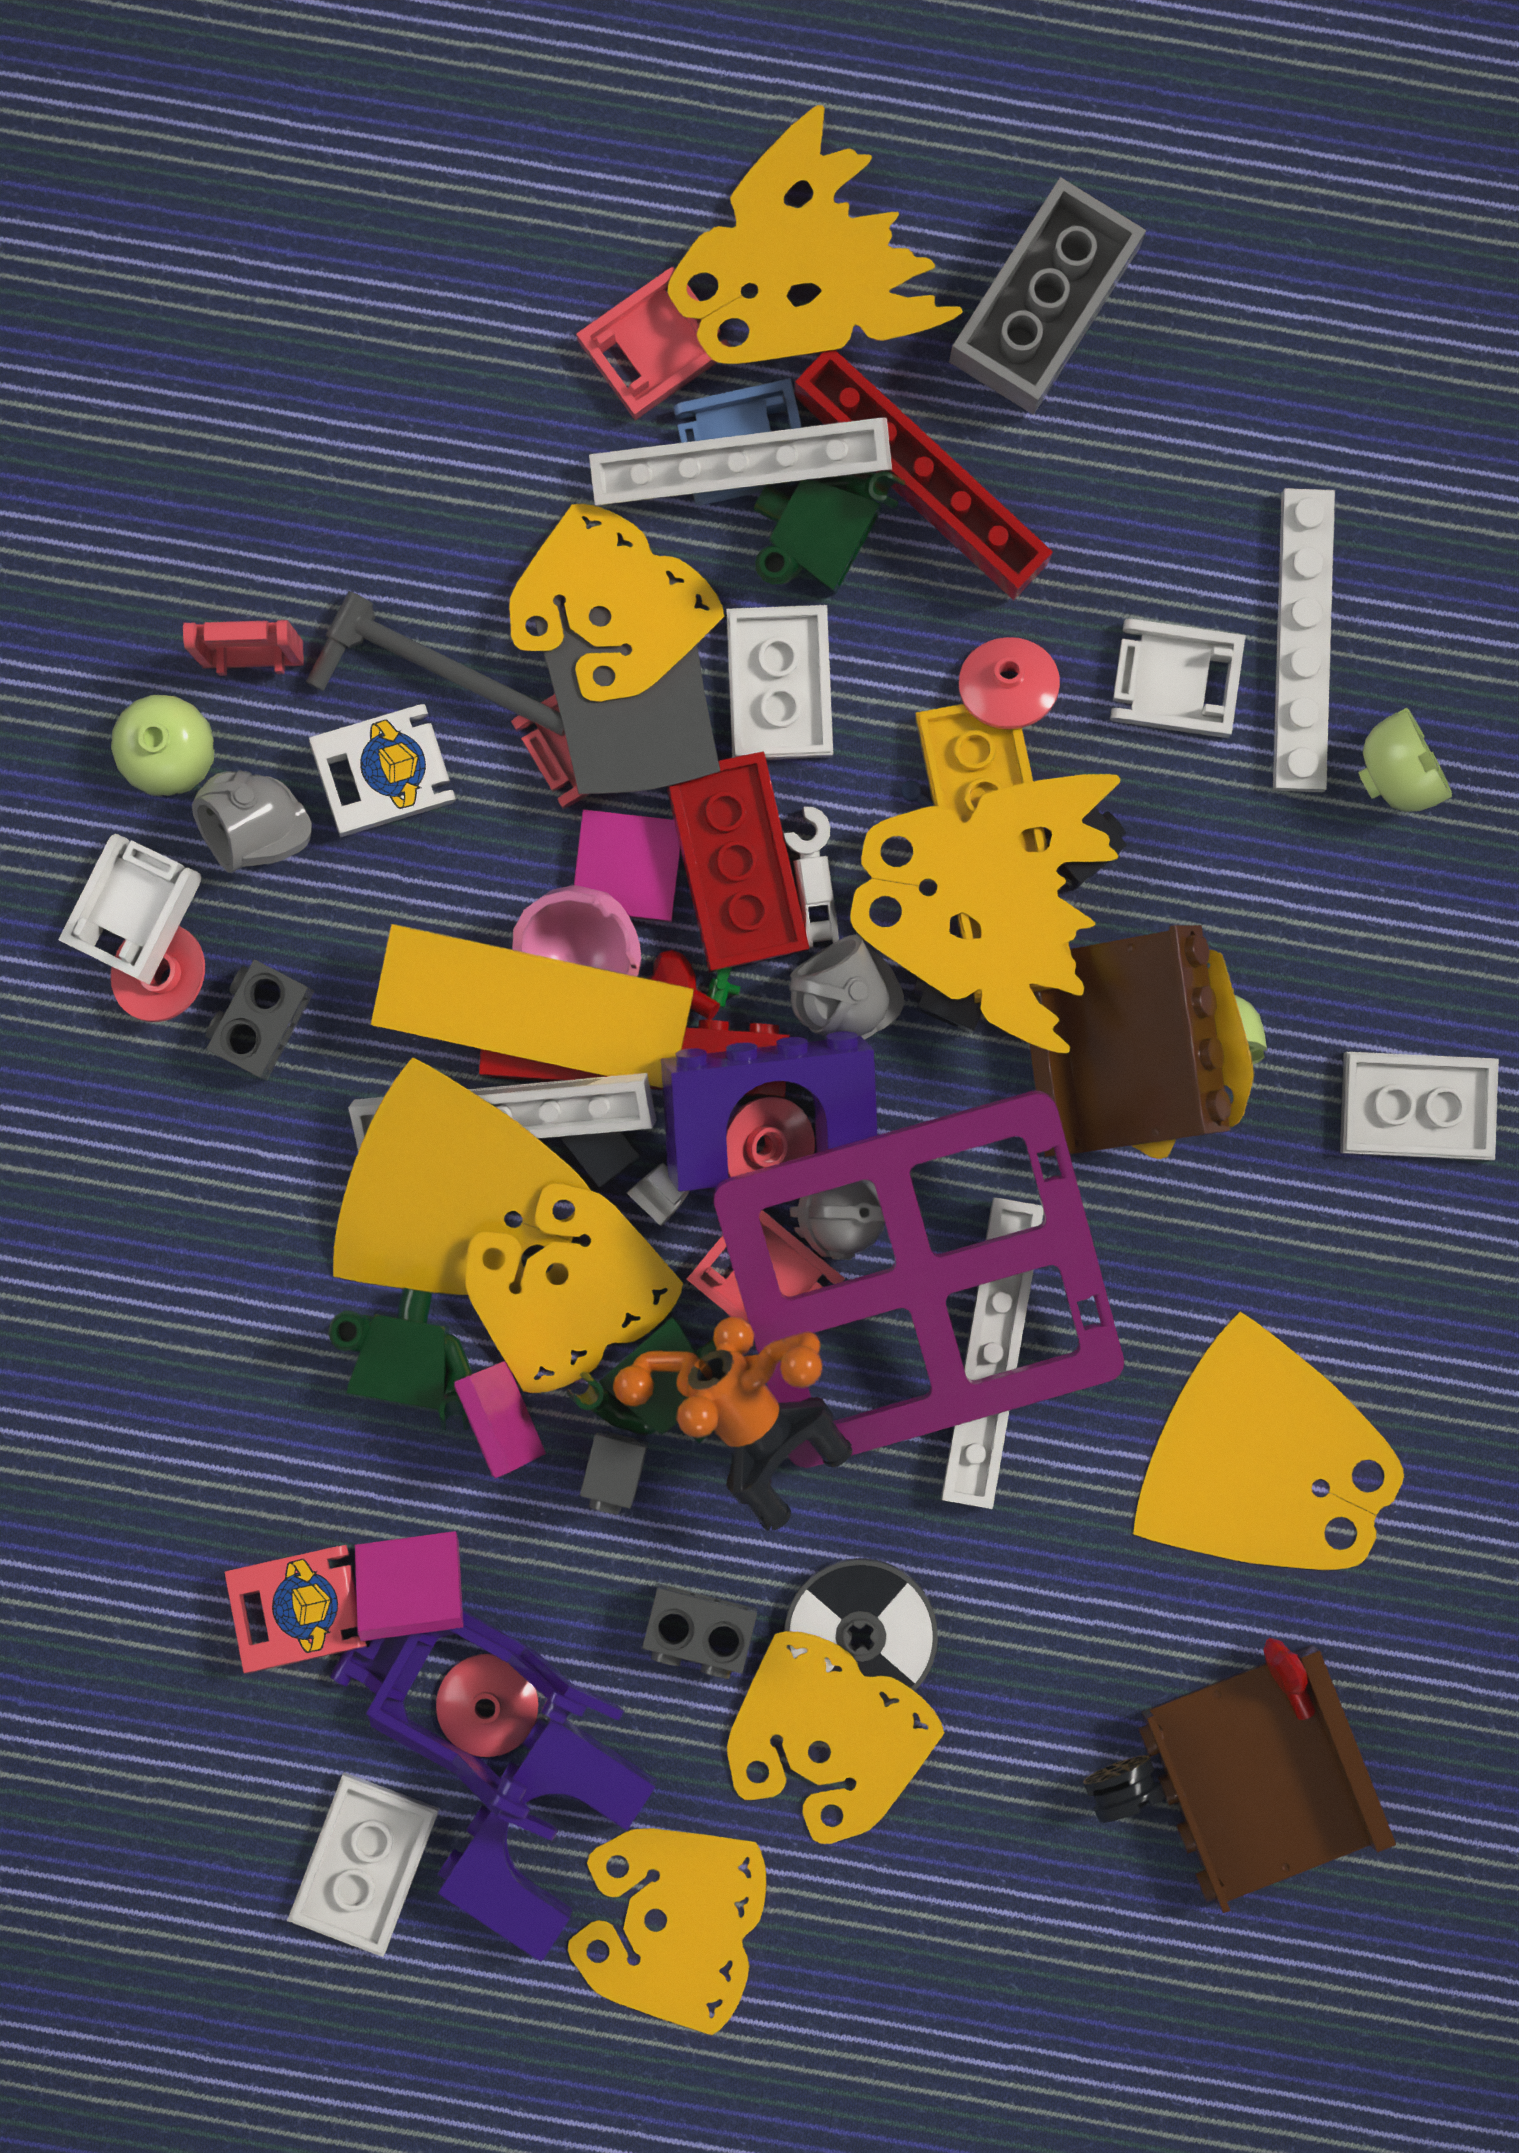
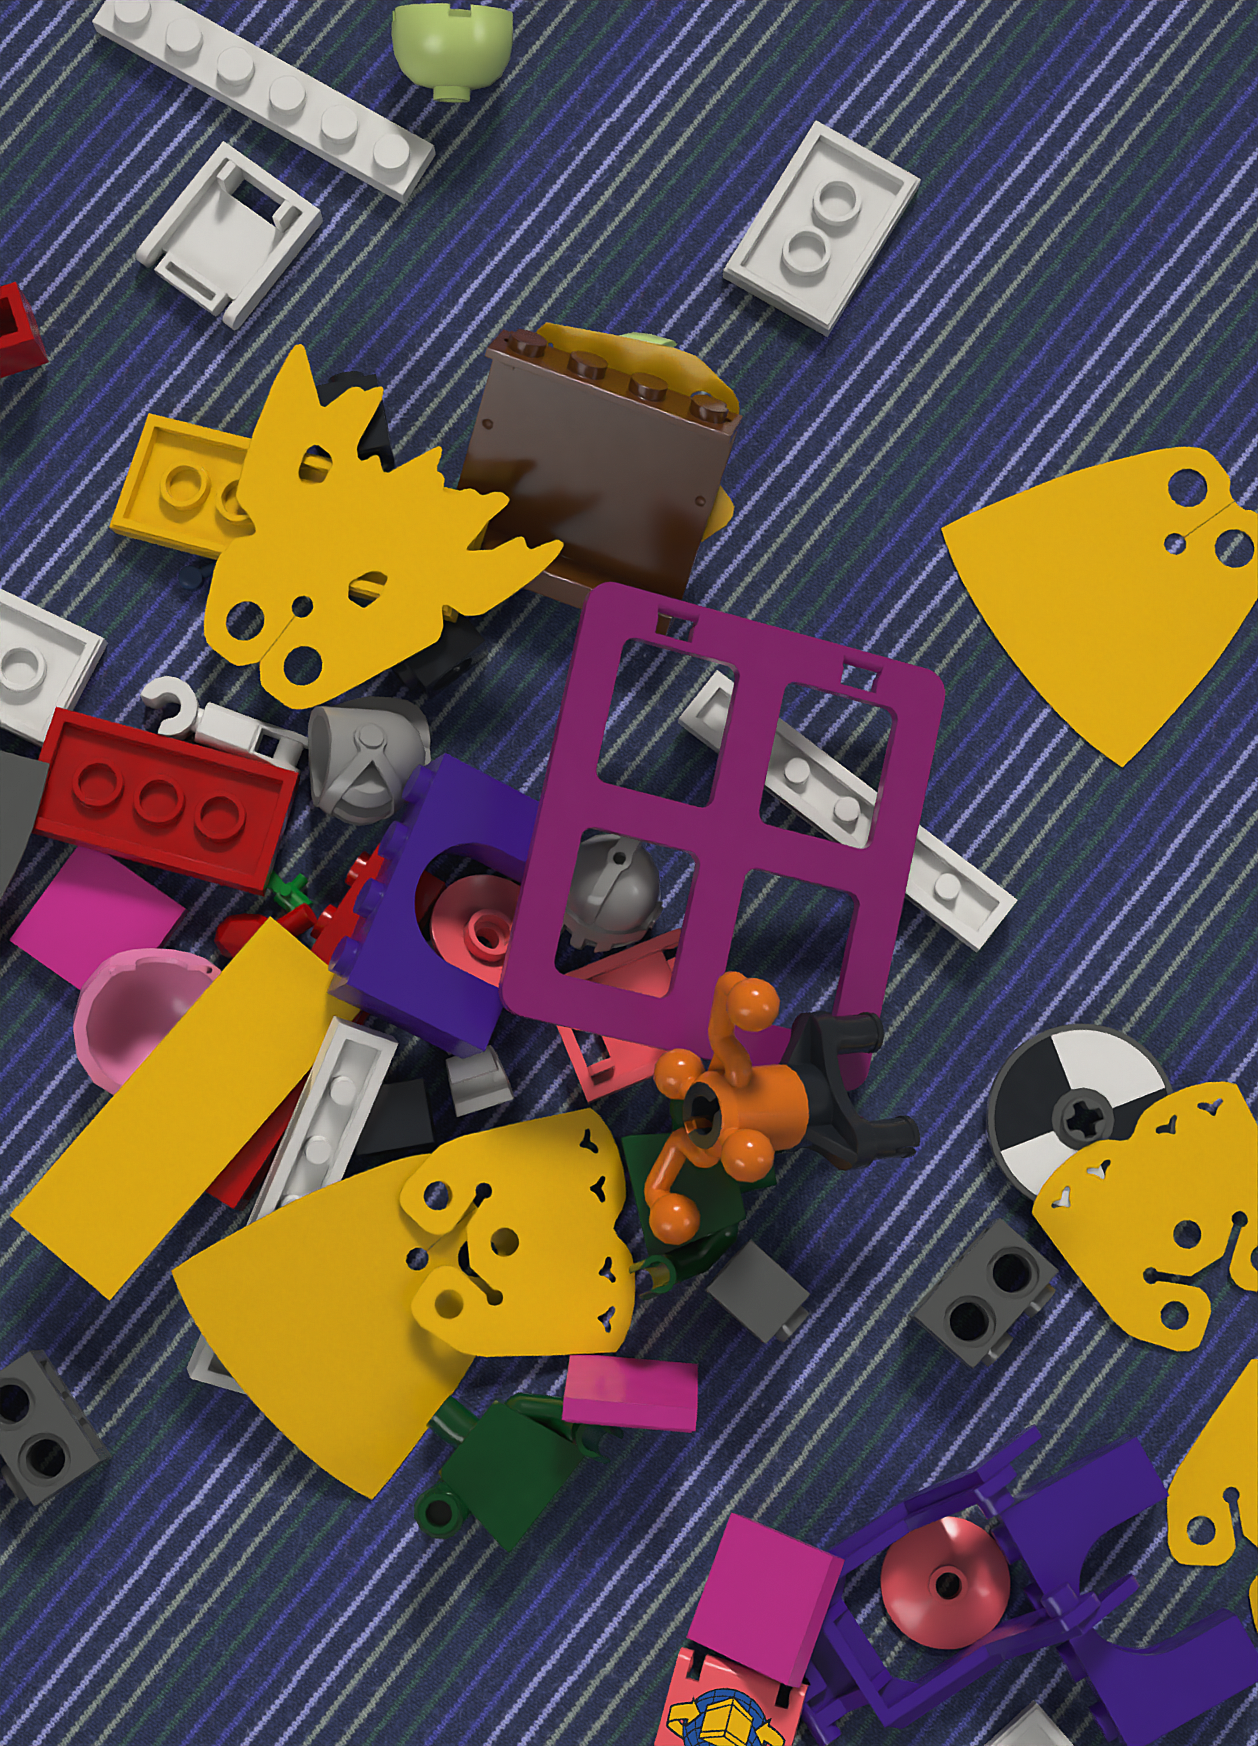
camera: 60 degrees left, 5 degrees down
coral dish [959,637,1060,729] -> none

